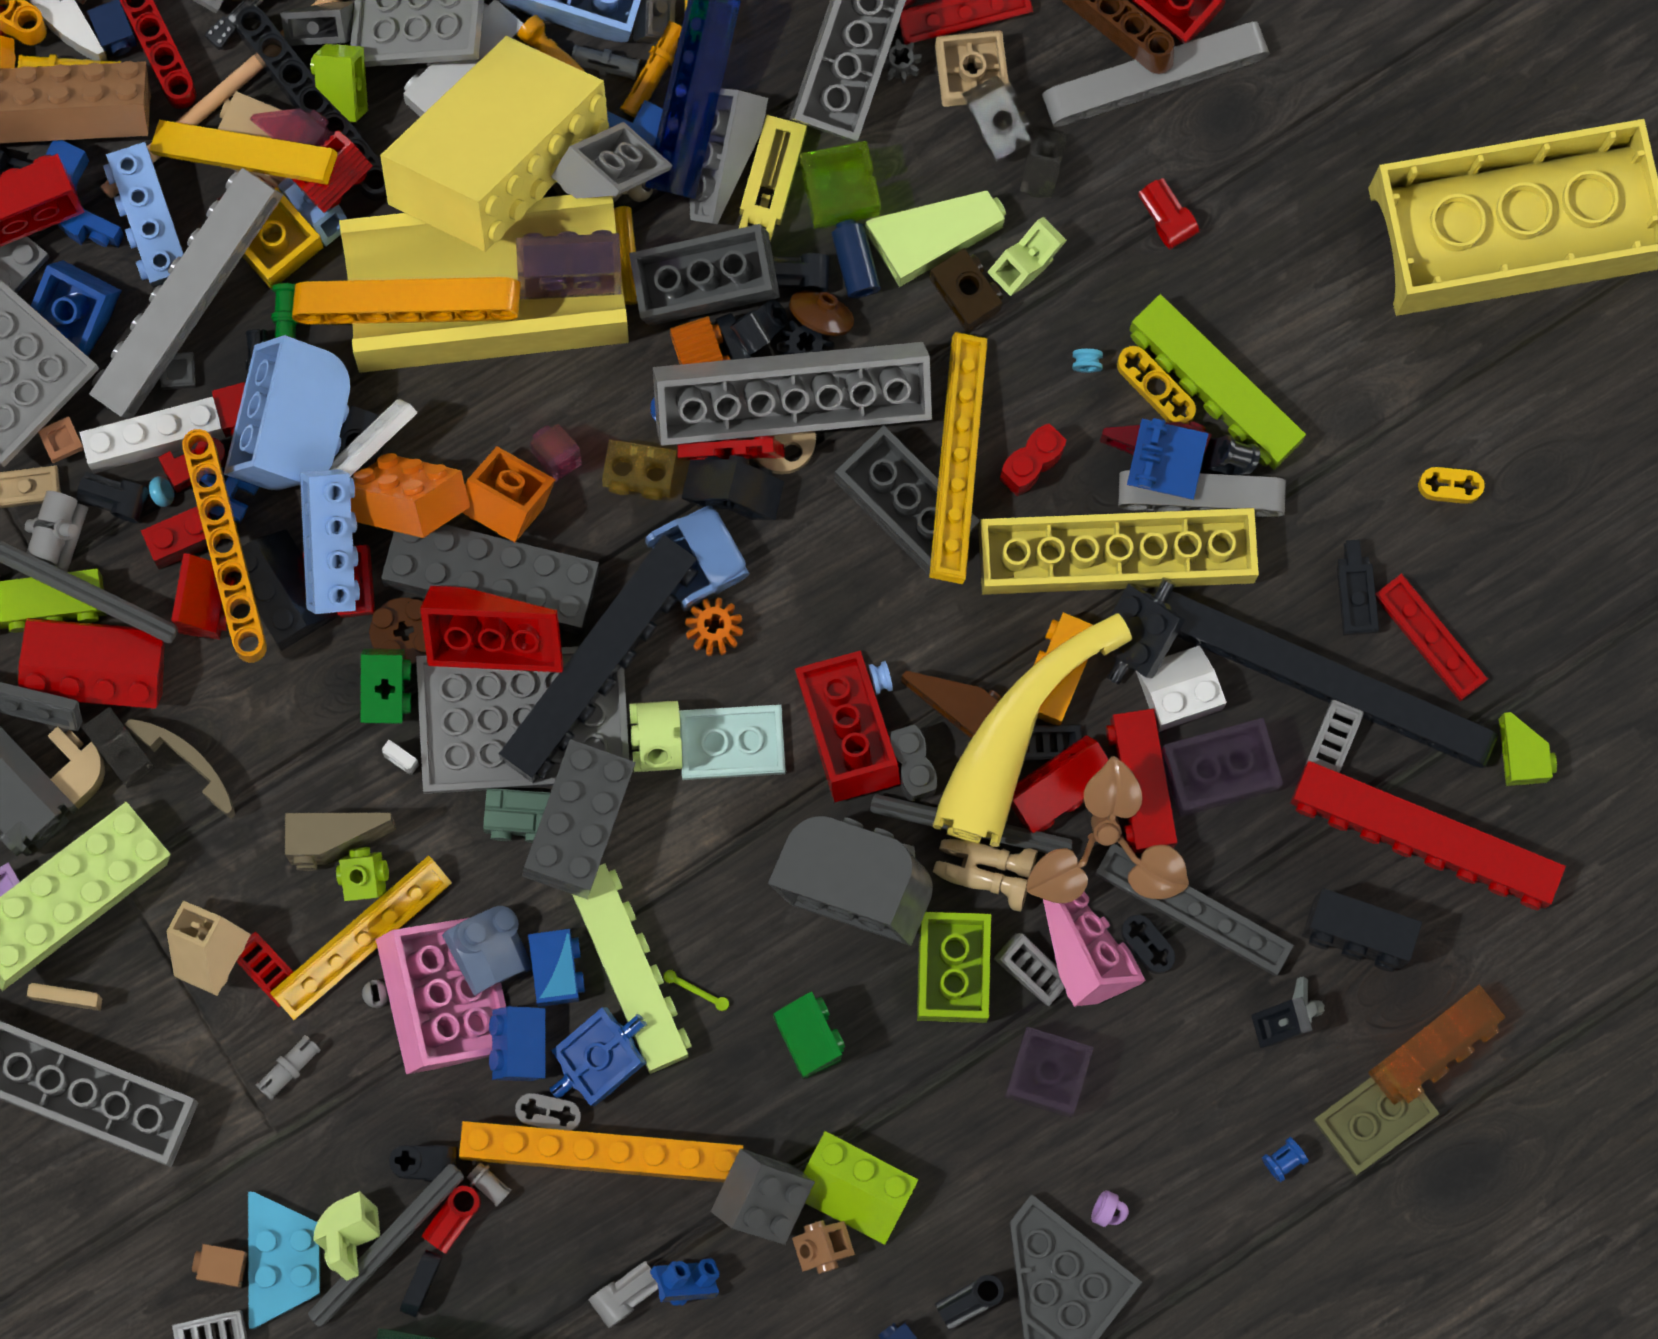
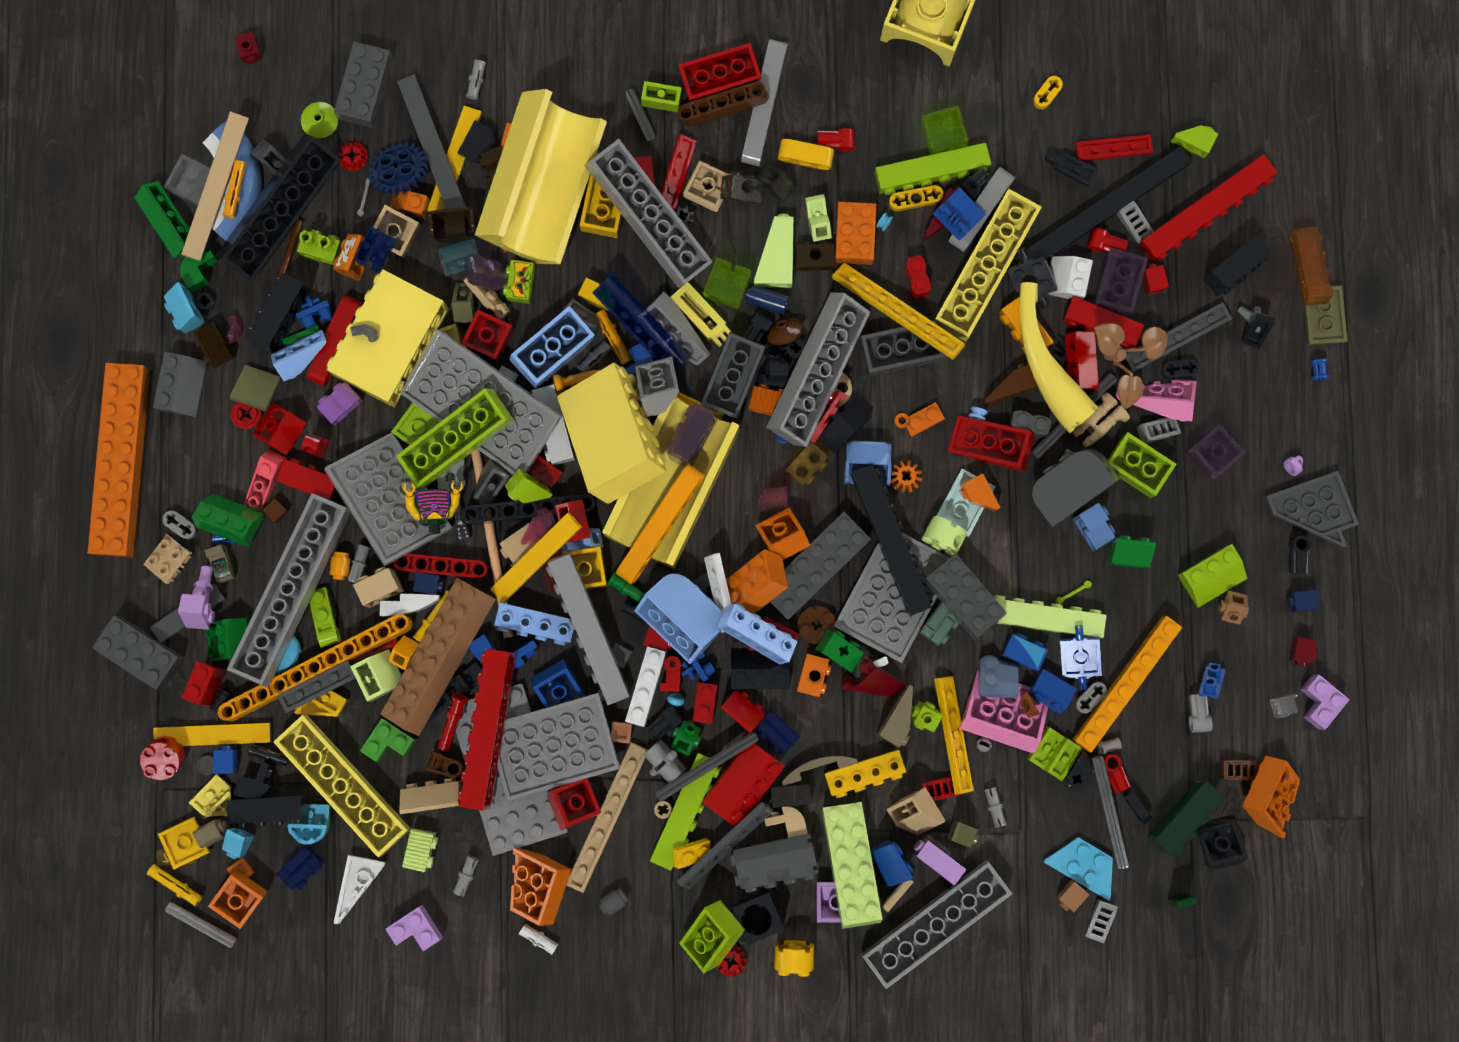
camera: 50 degrees left, 5 degrees up
light orange beam [182,429,267,663] -> none
yellowish green brick [314,1191,380,1281] -> none
red slope [420,586,564,673] -> none
dark grey brick [711,1148,815,1245] -> none
none -> red plate [528,455,563,489]
none -> green brick [671,720,701,756]
none -> clear blue brick [756,711,800,754]
none -> yellow beam [778,139,834,170]
none -> orange brick [797,654,832,697]
none -> yellow brick [824,749,906,798]
none -> orange brick [835,202,876,265]
none -> dark red flag [841,656,906,698]
none -> blue slope [870,840,914,887]
none -> orange hinge [894,402,945,437]
none -> lavender window [913,838,966,885]
none -> clear neon green piece [920,106,969,155]
none -> olive slope [947,820,979,848]
none -> orange slope [959,474,1000,511]
none -> dark orange slope [1019,692,1040,718]
none -> lime slope [1027,726,1083,781]
none -> medium blue brick [1073,503,1116,551]
none -> red piece [1087,228,1128,257]
none -> red brick [1141,264,1169,295]

